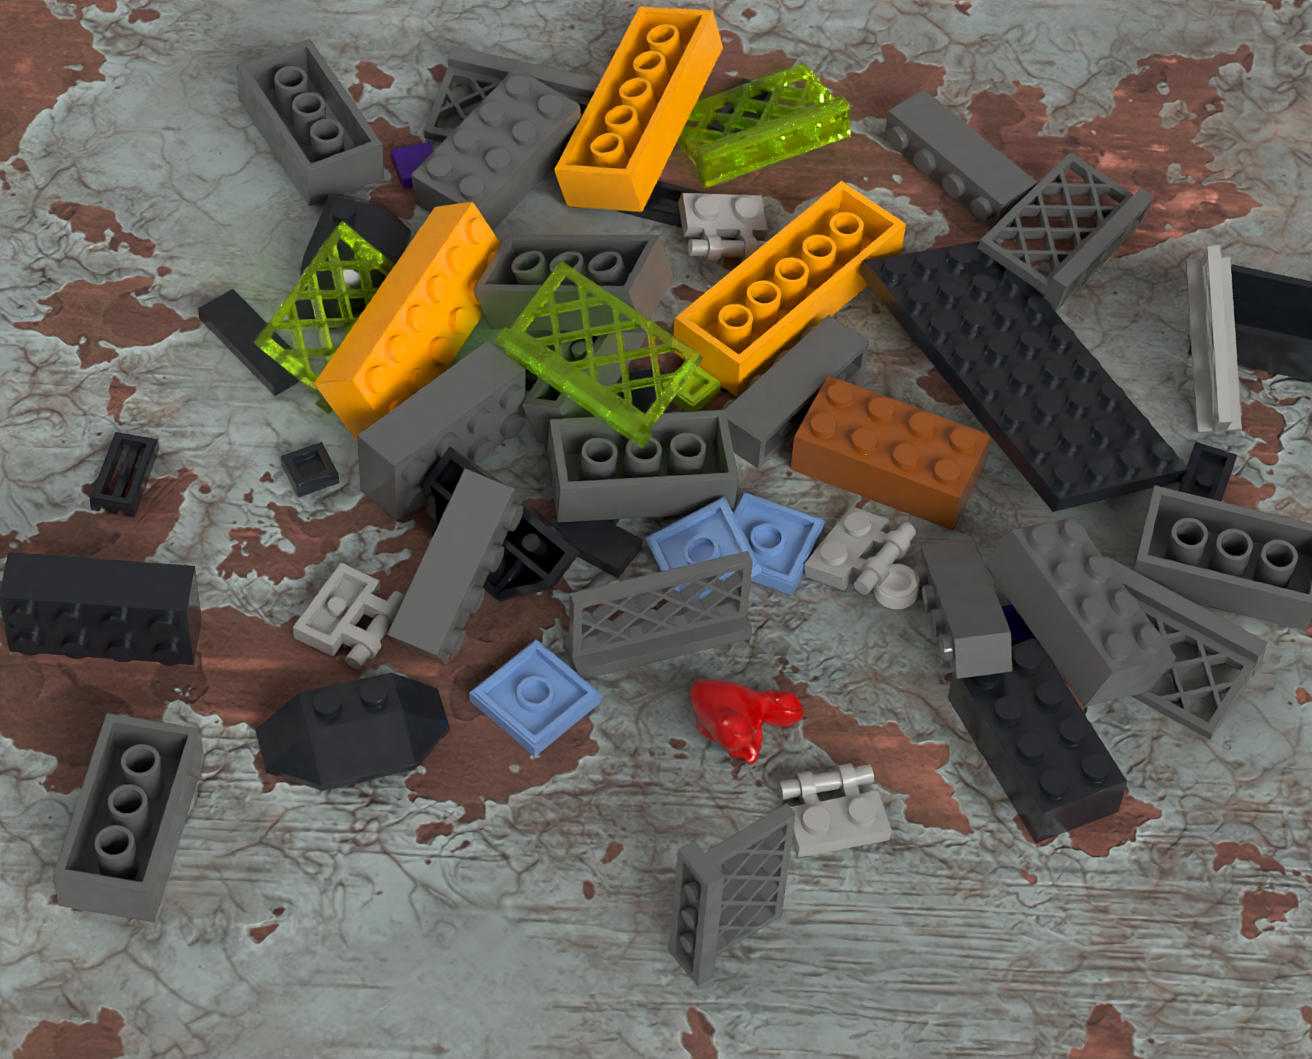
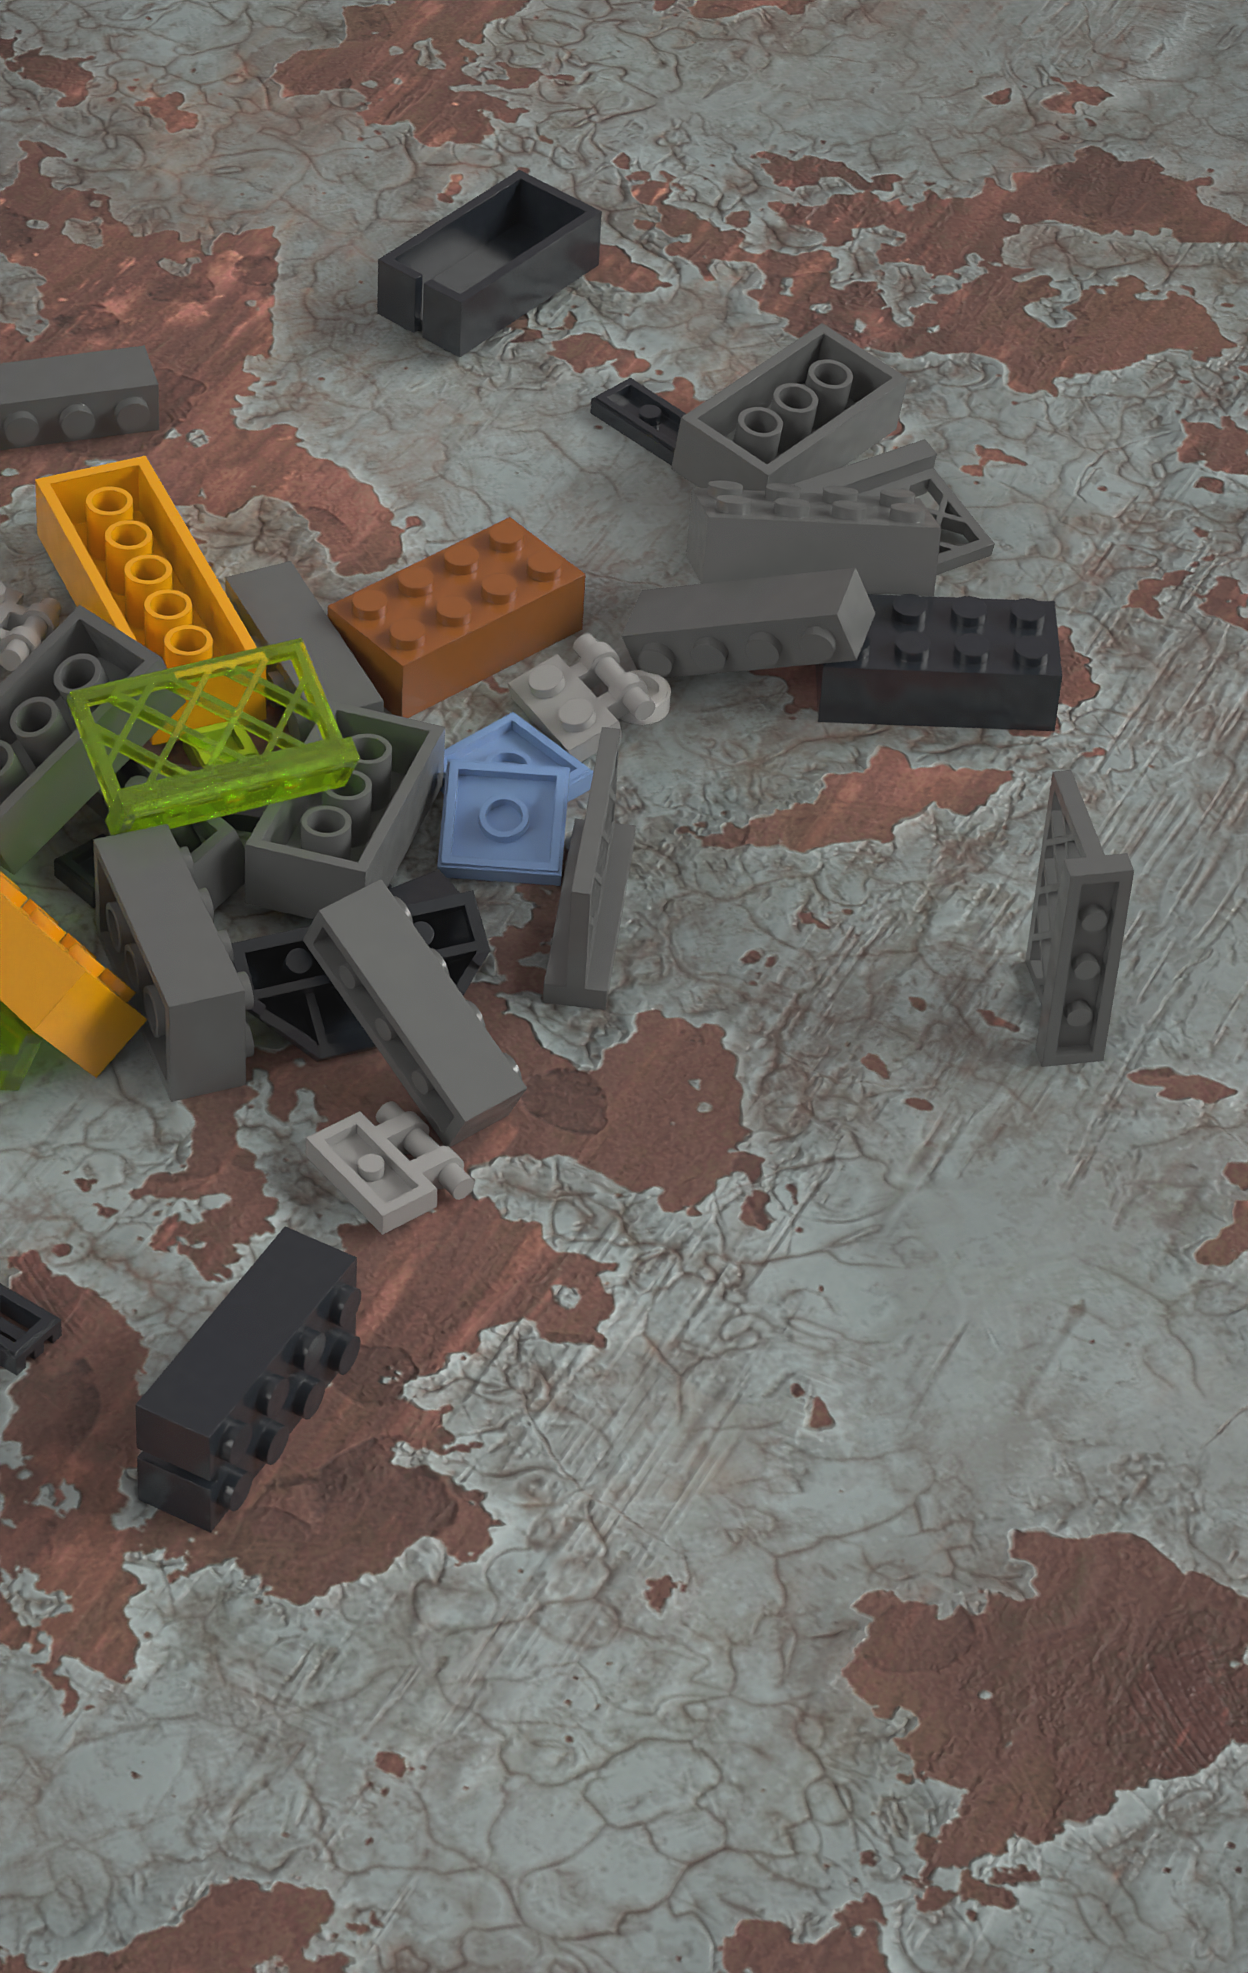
camera: 65 degrees left, 10 degrees down
dark grey brick [53,713,204,922] -> none
black wedge [255,672,450,791] -> none
black tile [281,442,339,497] -> none
medium blue tile [469,639,601,757] -> none
red head [689,679,804,765] -> none
light grey plate [778,763,892,858] -> none
black plate [859,241,1189,512] -> none
dark grey fence [977,152,1154,312] -> none
light grey fence [1186,245,1242,433] -> none

